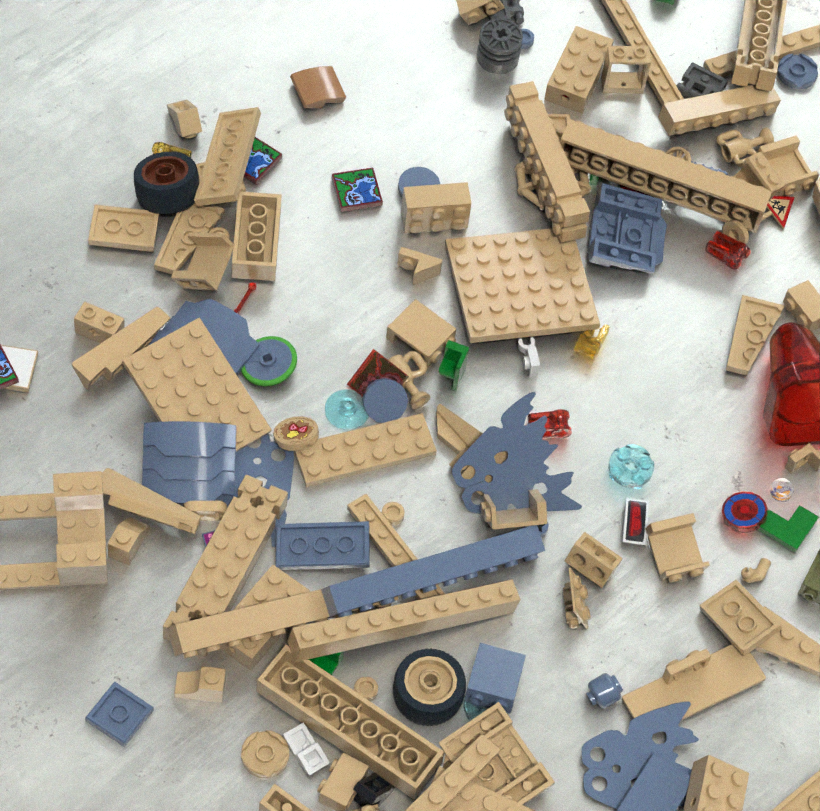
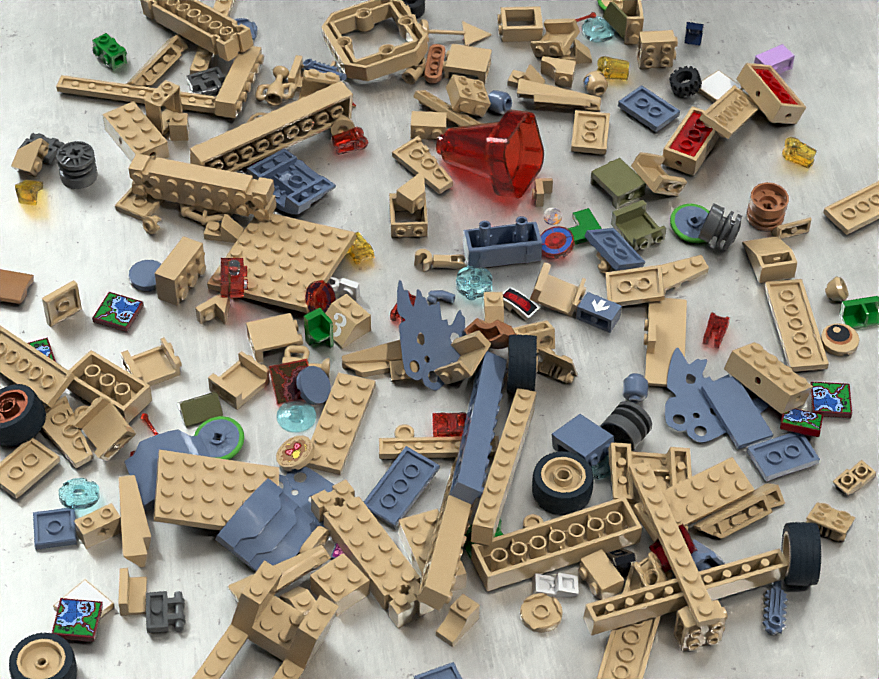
camera: 50 degrees left, 10 degrees down
none -> clear yellow slope [15,180,43,205]
none -> sand blue tile [33,507,77,550]
none -> tan tile [42,280,82,327]
none -> clear light blue tile [58,478,100,510]
none -> tan tile [115,187,165,221]
none -> tan panel [118,568,147,616]
none -> tan panel [120,337,182,387]
none -> tan wedge [126,34,188,87]
none -> tan plate [143,215,162,234]
none -> dark grey plate [146,591,186,633]
none -> tan brick [169,113,189,141]
none -> olive panel [177,392,223,426]
none -> tan slope [204,214,244,243]
none -> tan panel [208,351,270,410]
none -> clear red piece [220,258,248,298]
none -> sand blue piece [301,59,347,81]
none -> clear red tile [305,280,336,313]
none -> tan brick [310,553,370,617]
none -> tan slope [325,294,371,349]
none -> tan window [389,193,428,238]
none -> tan slope [396,171,425,214]
none -> tan piece [414,249,466,272]
none -> sand blue arm [427,290,456,304]
none -> clear red brick [432,412,467,437]
none -> sand blue piece [463,216,542,269]
none -> nougat brick [464,318,515,349]
none -> tan slope [483,292,504,323]
none -> black wheel [507,334,538,393]
none -> sand blue brick [576,292,622,333]
none -> sand blue plate [584,228,645,271]
none -> dark grey wheel [600,401,653,451]
none -> clear red piece [702,312,730,349]

